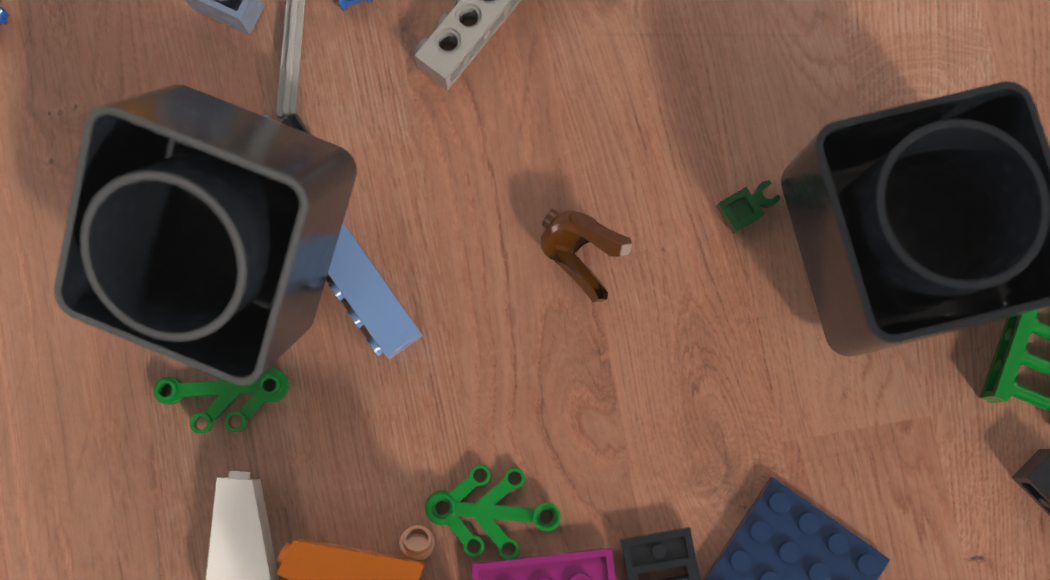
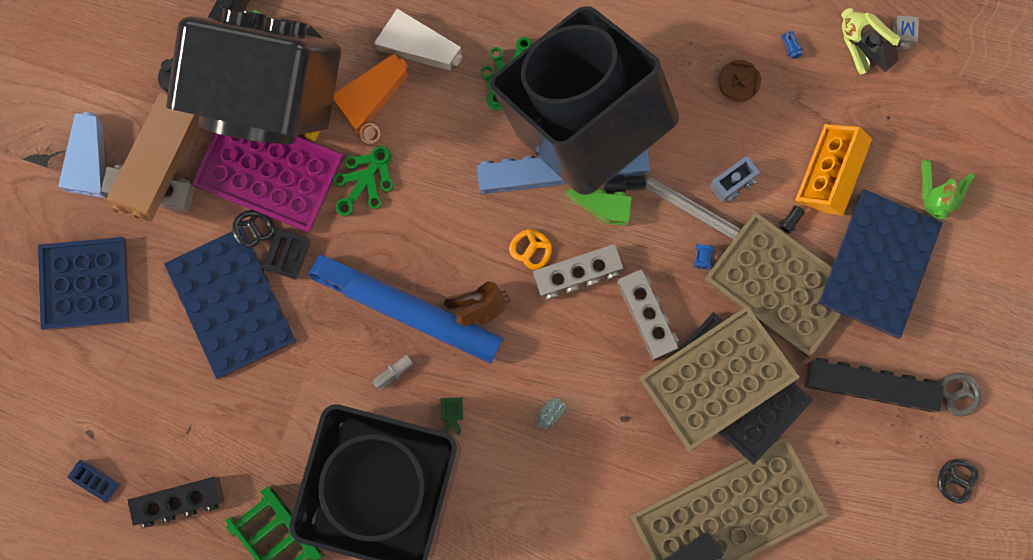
camera: 125 degrees right, 0 degrees up
none -> blue piece [308,255,504,364]
none -> light grey axle [373,354,414,390]
none -> light orange piece [509,229,552,270]
none -> light grey brick [533,244,623,300]
none -> clear light blue brick [536,397,567,430]
none -> bright green slope [567,189,632,226]
none -> reddish brown tile [718,60,761,102]

